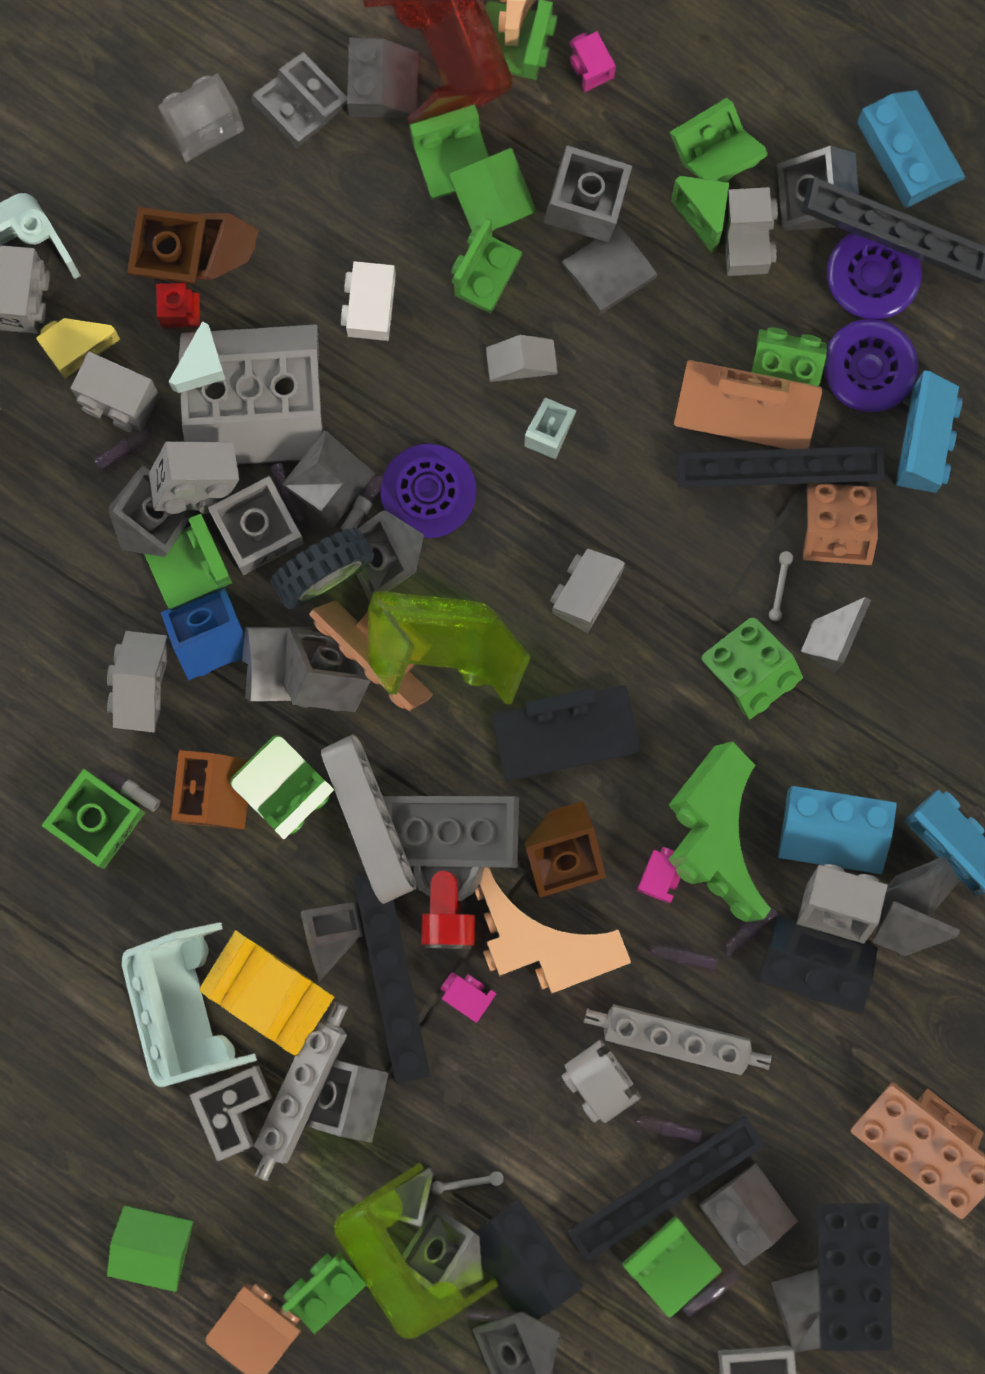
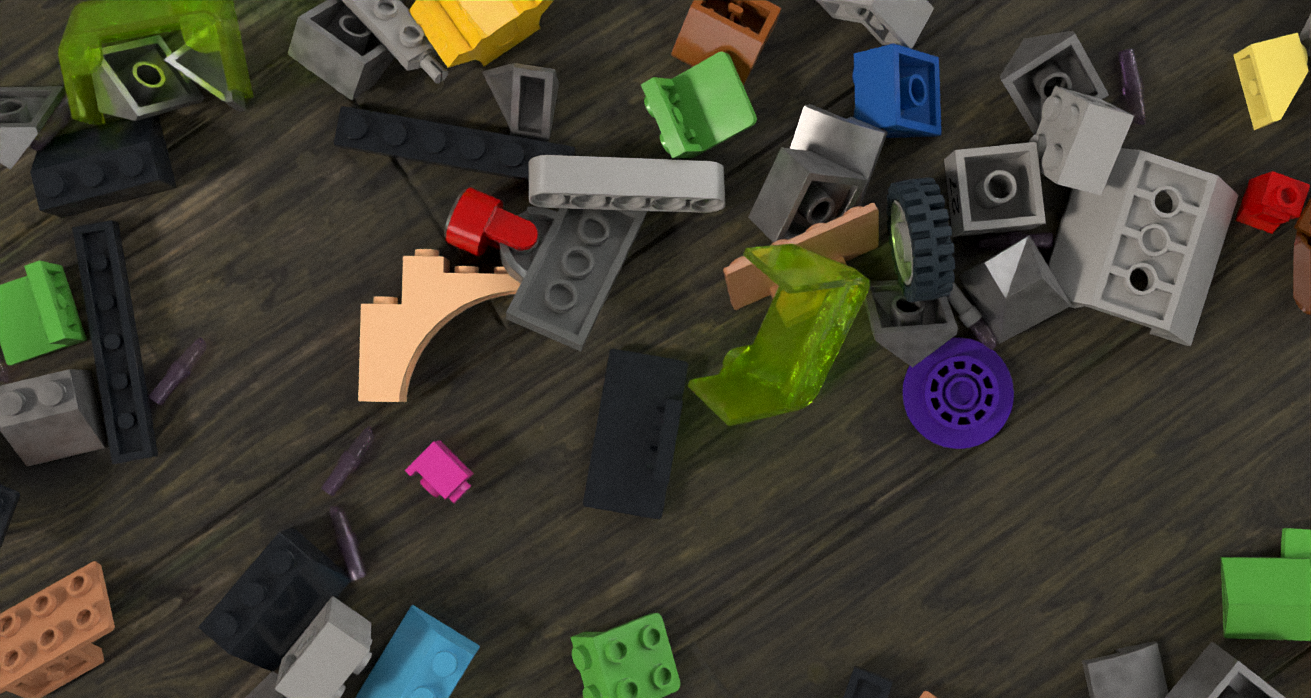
camera: 110 degrees right, 5 degrees up
light grey brick [70,351,160,432] -> none
bright green bracket [144,513,233,610] -> none
light aqua slope [169,321,225,393] -> none
white brick [341,262,396,341] -> none
light grey hinge [430,1171,504,1195] -> none
dark pink brick [440,972,496,1023] -> none
bright green bracket [451,218,522,314] -> none
light grey slope [486,335,558,382] -> none
light aqua slope [524,398,576,459] -> none
reddish brown slope [524,801,606,898] -> none
light grey slope [550,549,625,633] -> none
light grey brick [561,1040,641,1123] -> none
light grey plate [584,1004,772,1075] -> none
bright green arch [668,741,771,922] -> none

